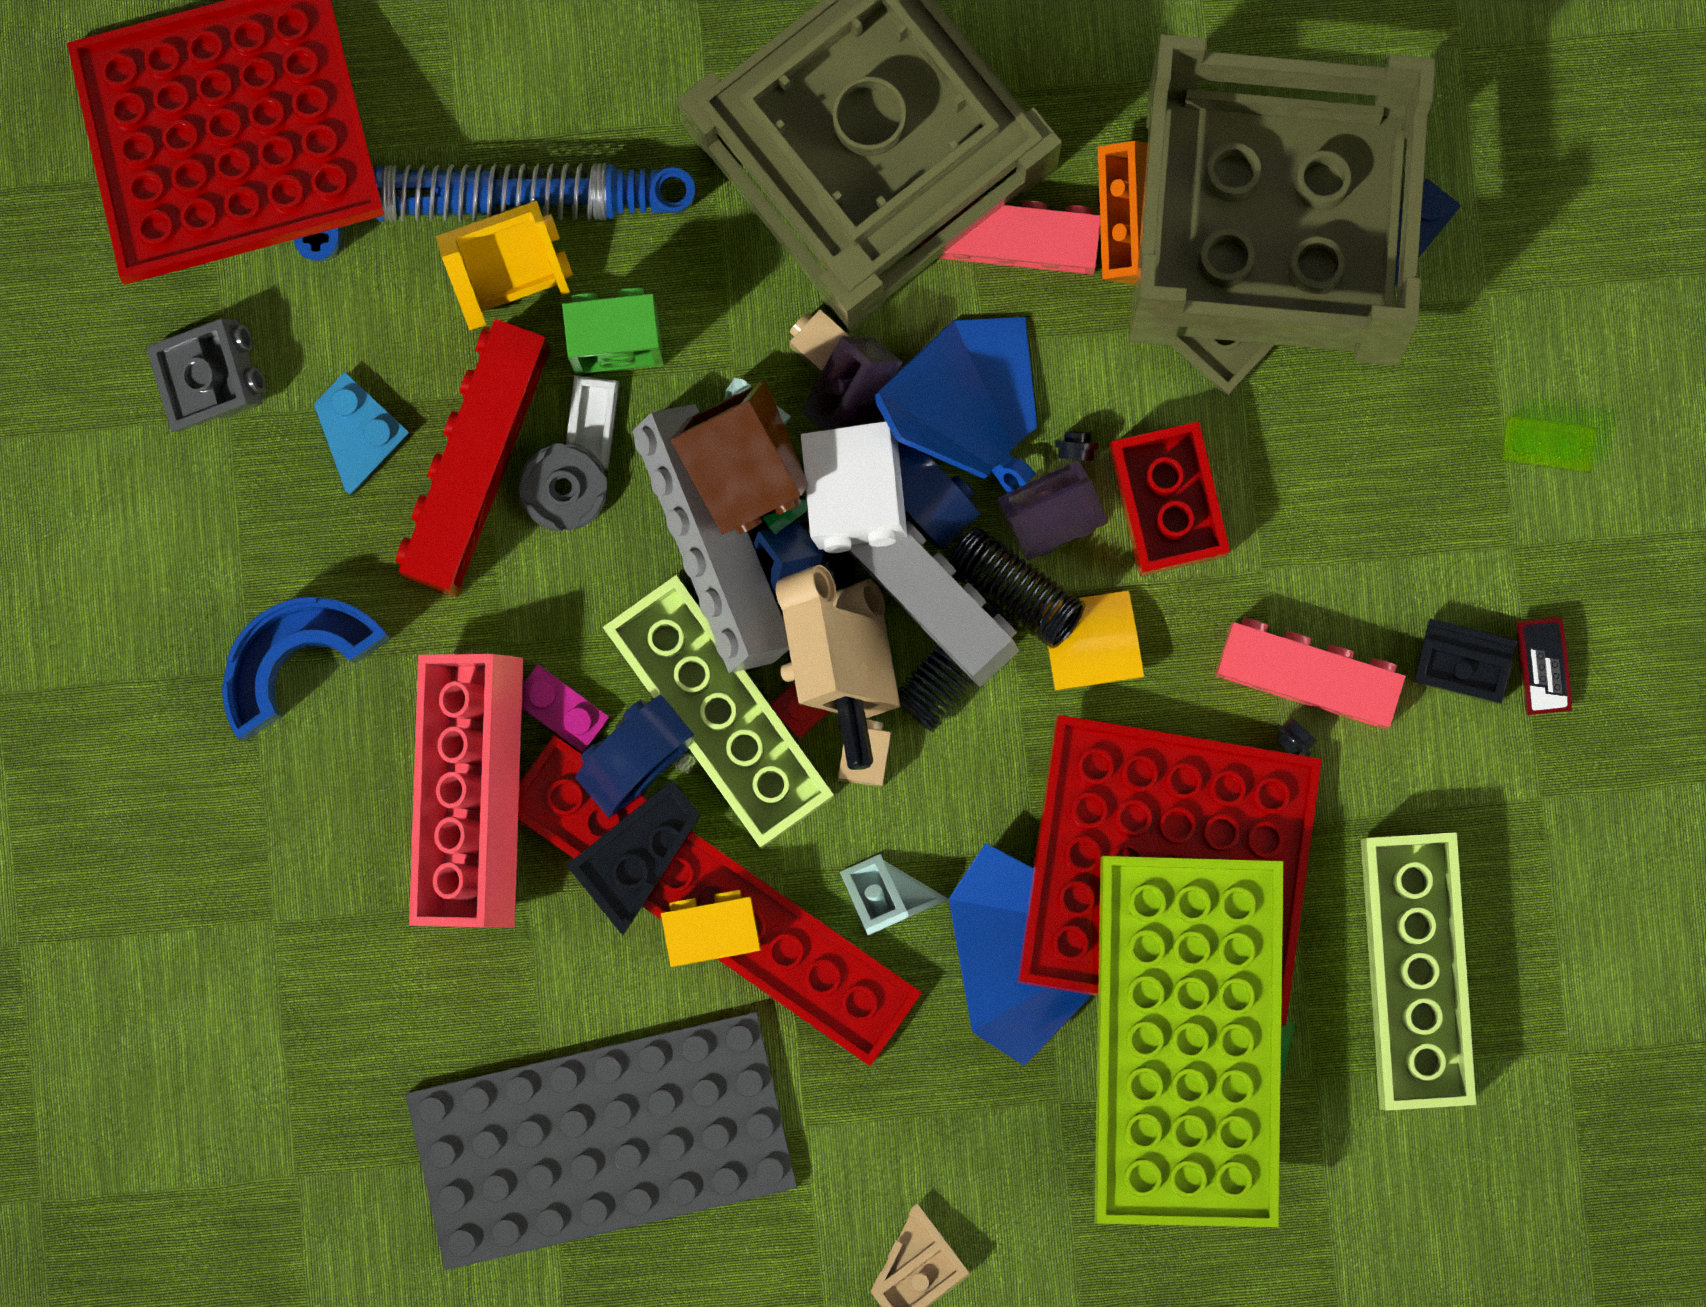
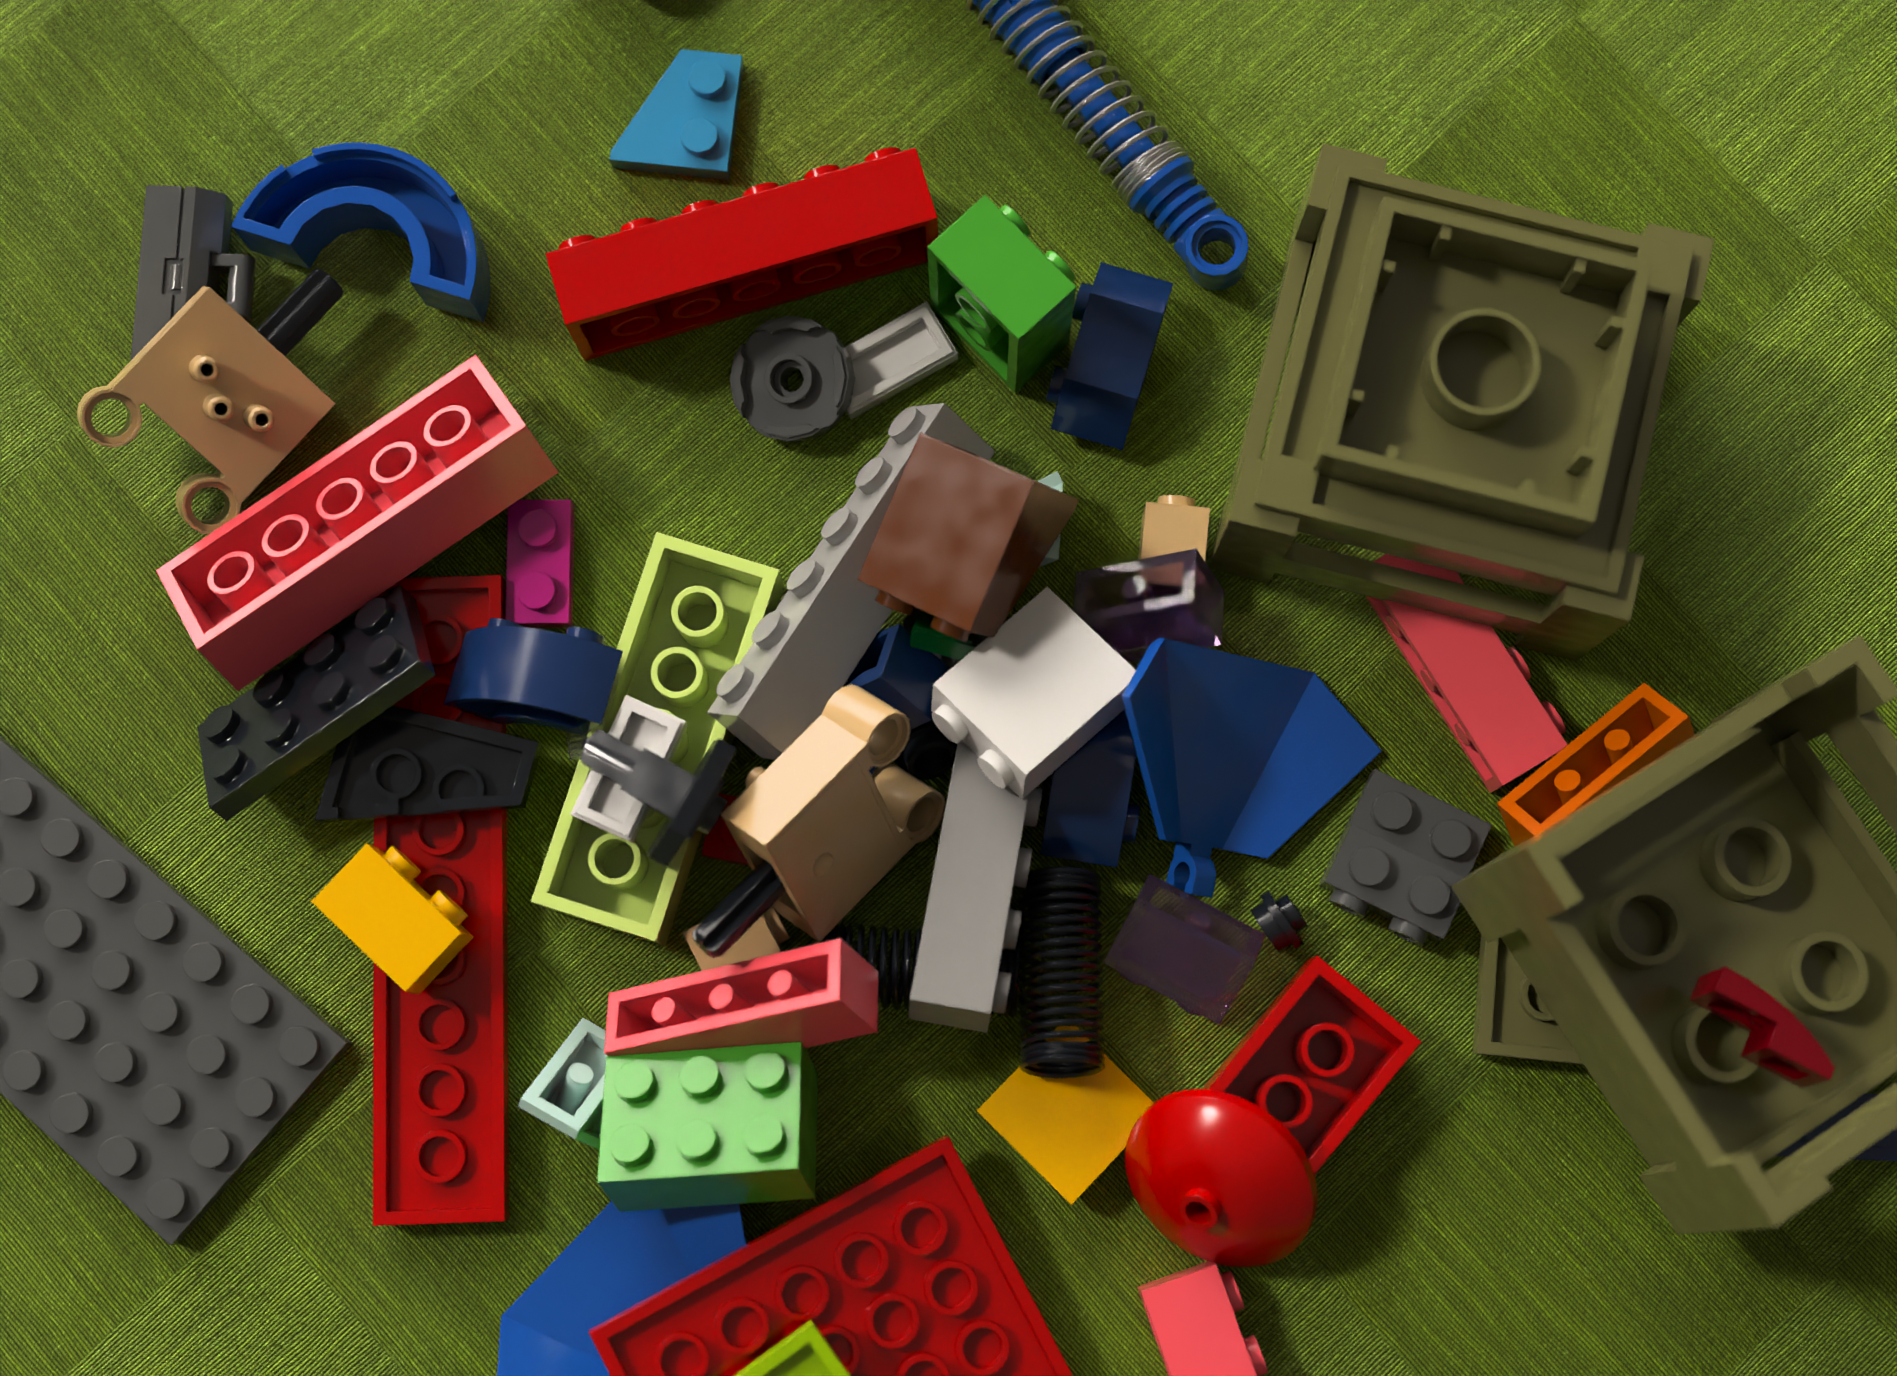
camera: 55 degrees right, 5 degrees down
yellow panel [436,201,573,330] -> none
none -> tan piece [77,268,344,534]
none -> dark grey piece [131,185,256,360]
none -> black plate [197,584,435,821]
none -> white tile [570,695,688,843]
none -> black piece [580,730,736,867]
none -> brick [597,1041,818,1212]
none -> coral brick [604,938,878,1056]
none -> dark blue brick [1046,262,1173,450]
none -> red dish [1125,1089,1318,1268]
none -> dark grey plate [1318,769,1492,946]
none -> dark red slope [1689,966,1835,1088]

